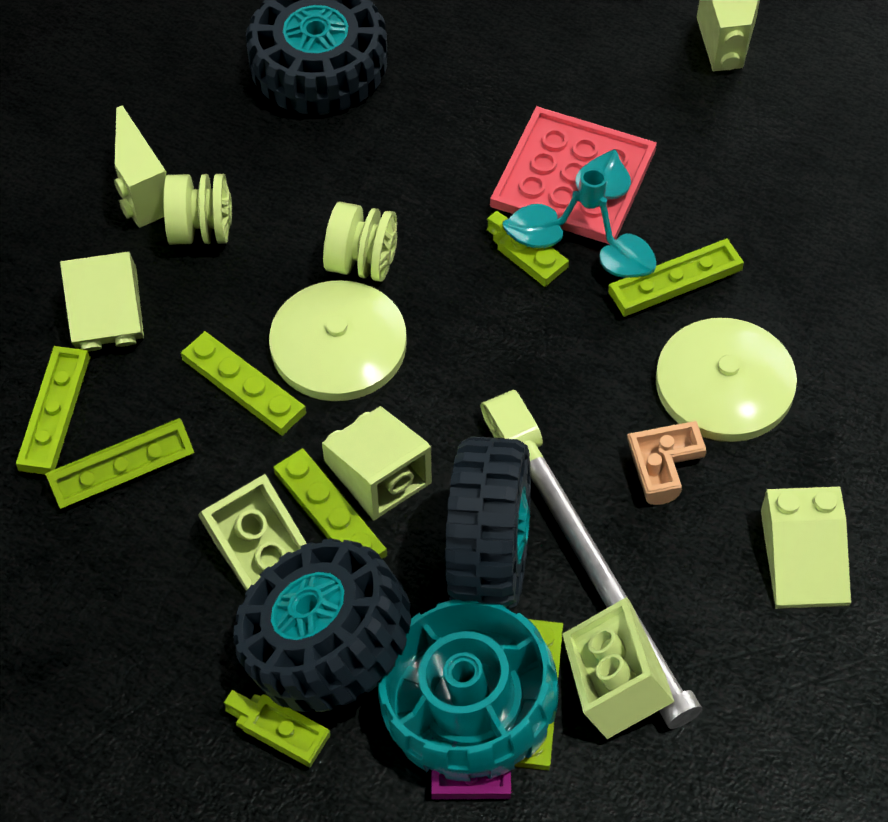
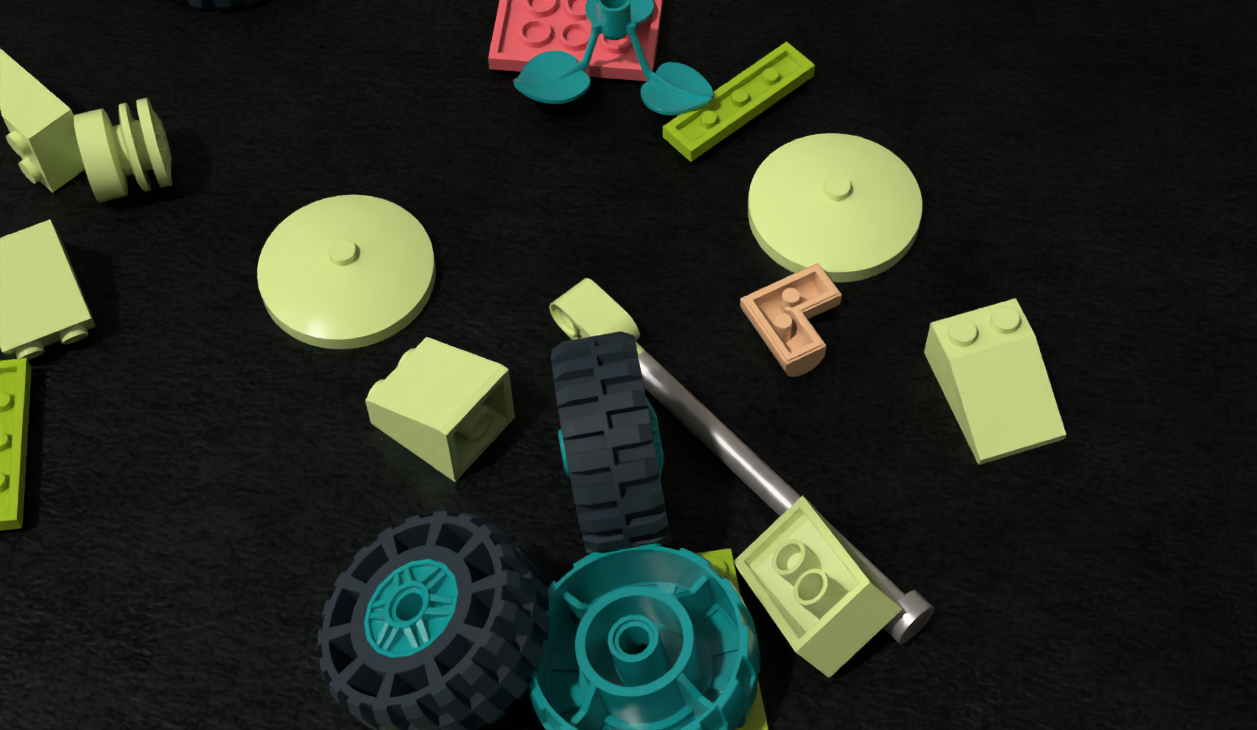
camera: 15 degrees left, 0 degrees up
lime plate [45,418,194,509] -> none
lime plate [181,331,306,436] -> none
yellowish green slope [198,474,307,591] -> none
lime plate [274,448,387,559] -> none
yellowish green wheel [323,202,397,282] -> none
lime hinge [487,211,569,286] -> none

